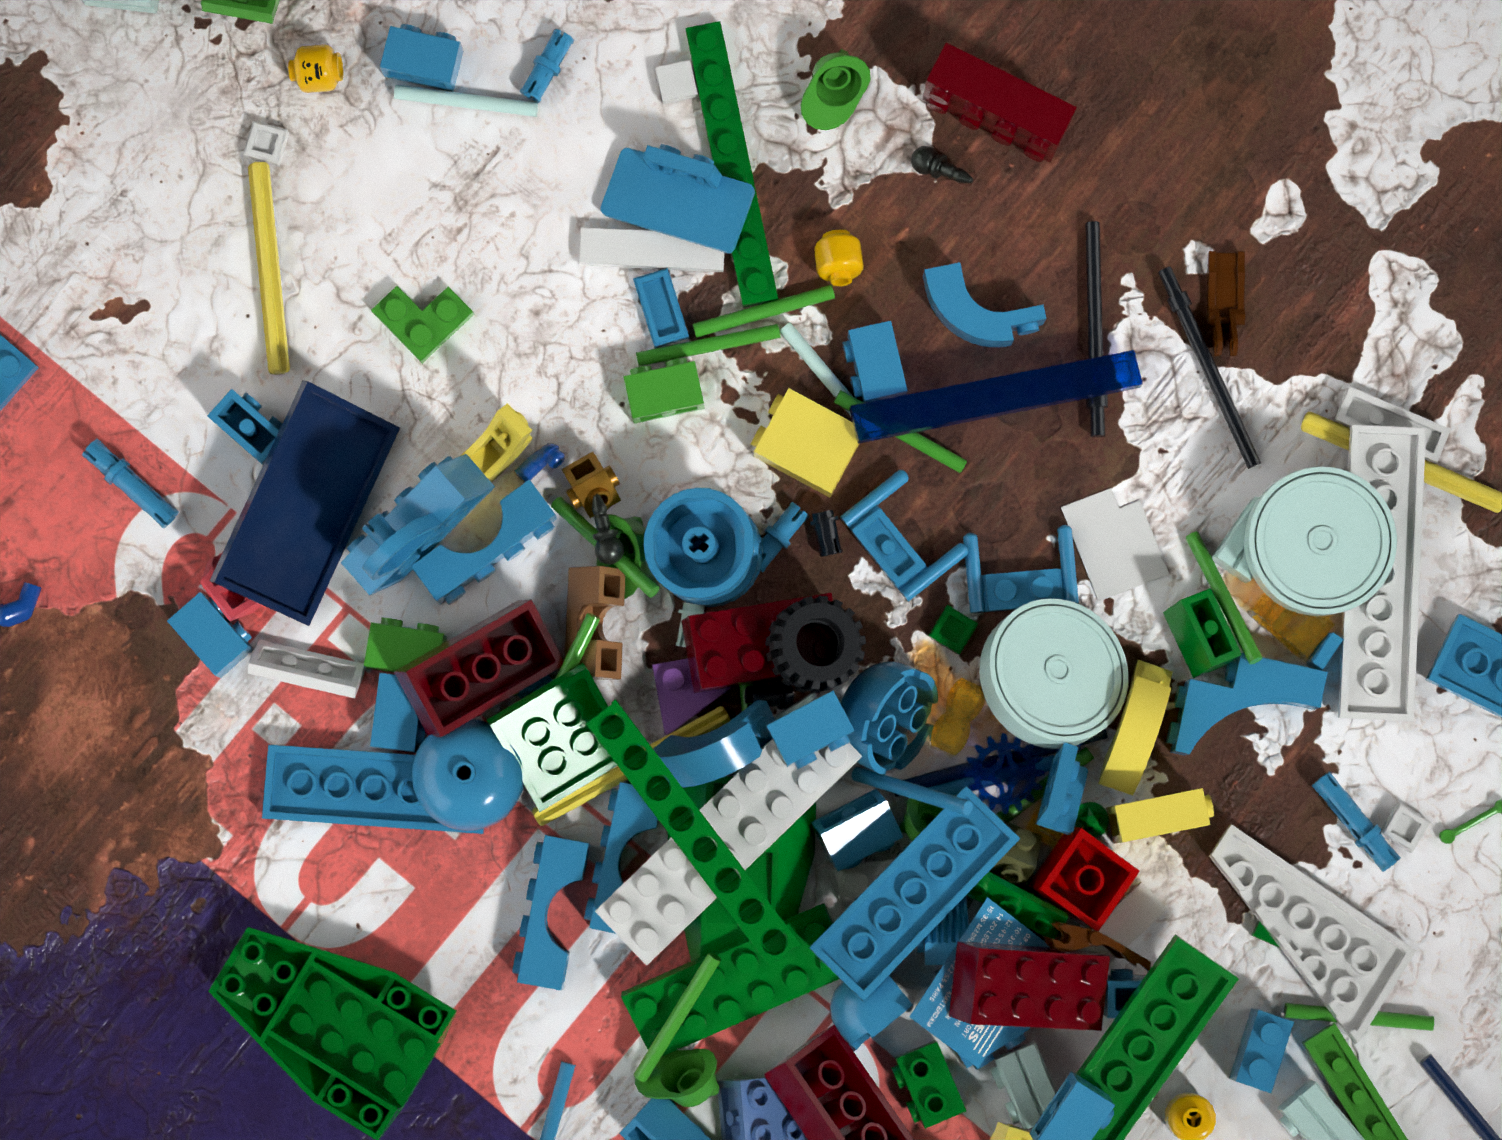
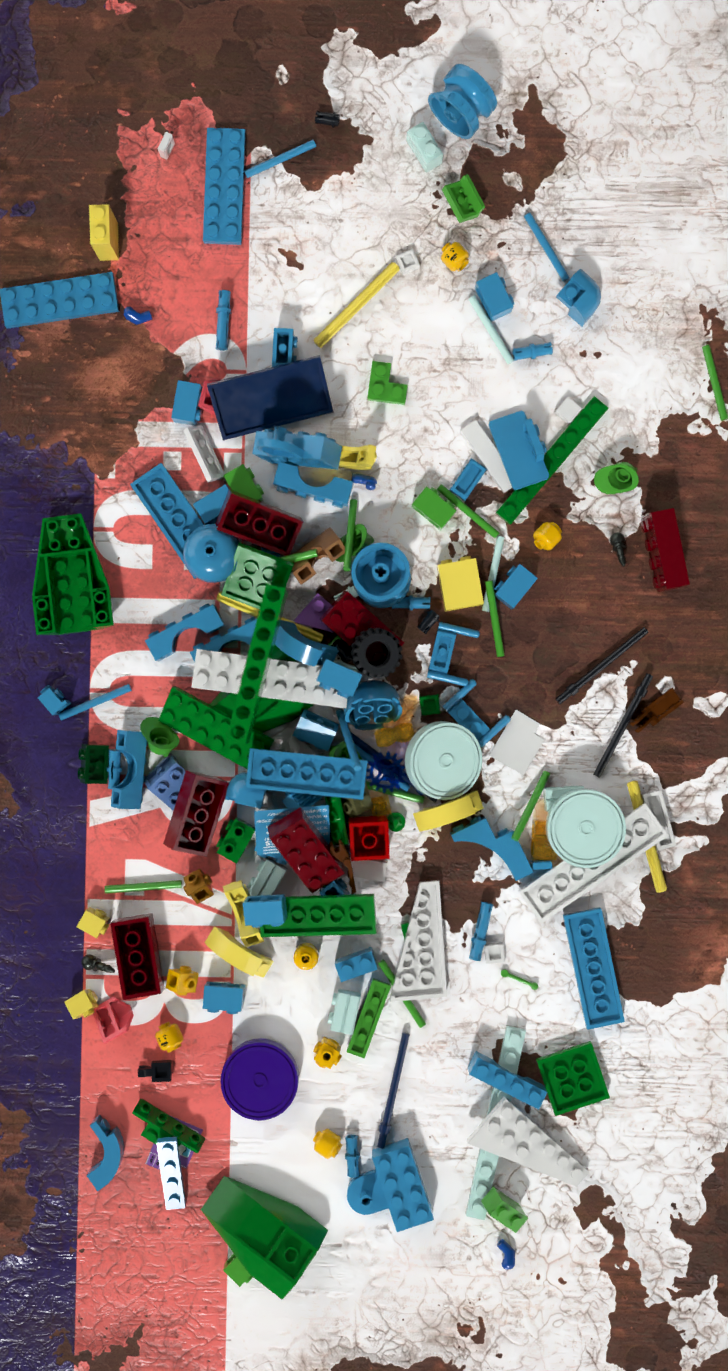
camera: 55 degrees right, 5 degrees up
pearl gold brick [561,451,621,518] -> none
pearl dark grey bar [592,494,624,565] -> none
bright green bar [633,952,721,1082] -> none
bright green bar [692,285,835,338] -> none
clear blue tile [850,350,1143,444] -> none
dark azure arch [923,262,1047,347] -> none
dark azure bracket [1036,742,1088,835] -> none
light yellow brick [1106,788,1214,844] -> none
green brick [1163,588,1242,679] -> none

